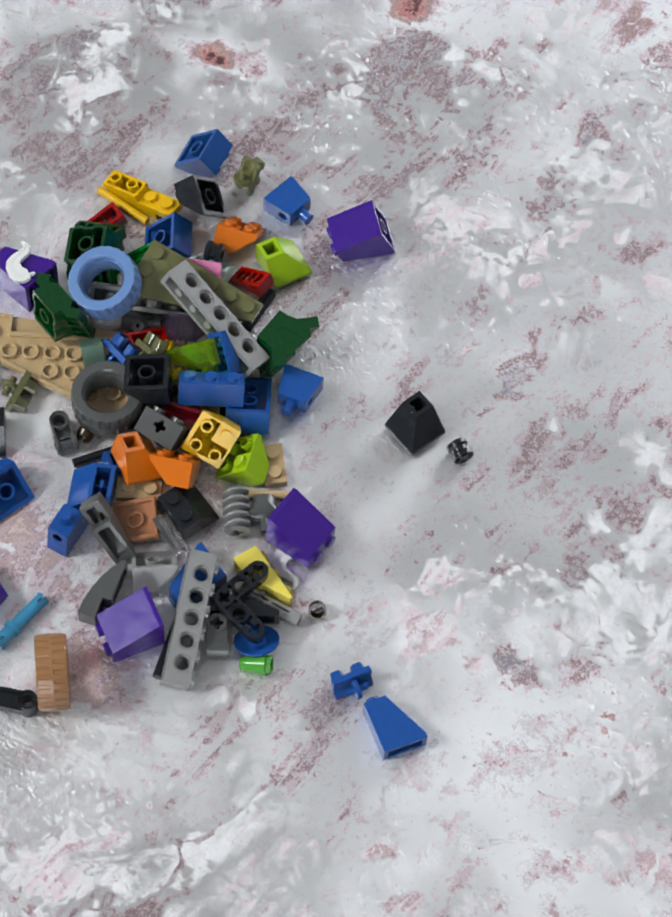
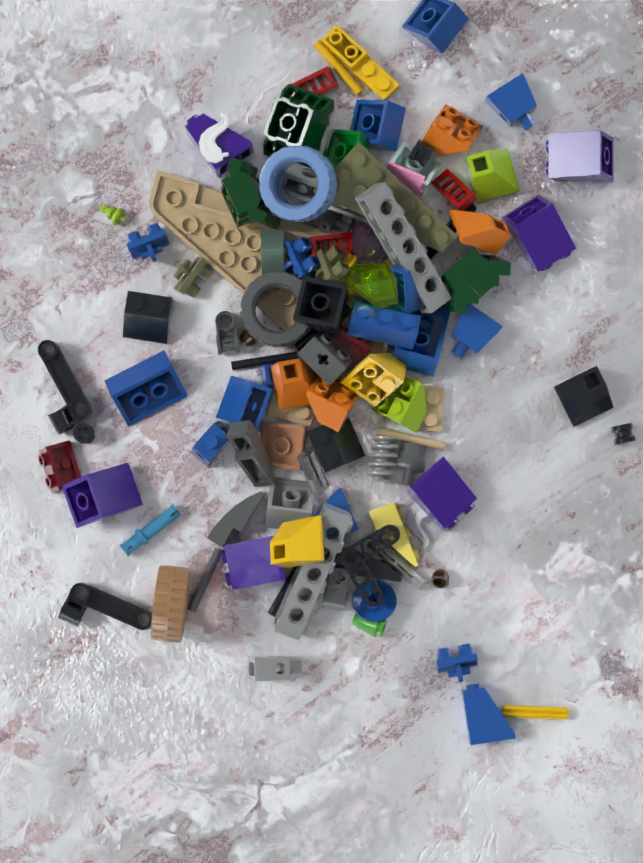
camera: 15 degrees right, 25 degrees up
black slope [174,175,227,219] -> none
olive hips [233,155,265,196] -> none
none -> dark grey bar [188,548,222,613]
none -> light grey torso [248,656,302,681]
none -> yellow slope [270,515,324,568]
none -> orange slope [449,209,511,255]
none -> dark purple slope [502,195,577,272]
none -> yellow axle [502,705,569,720]

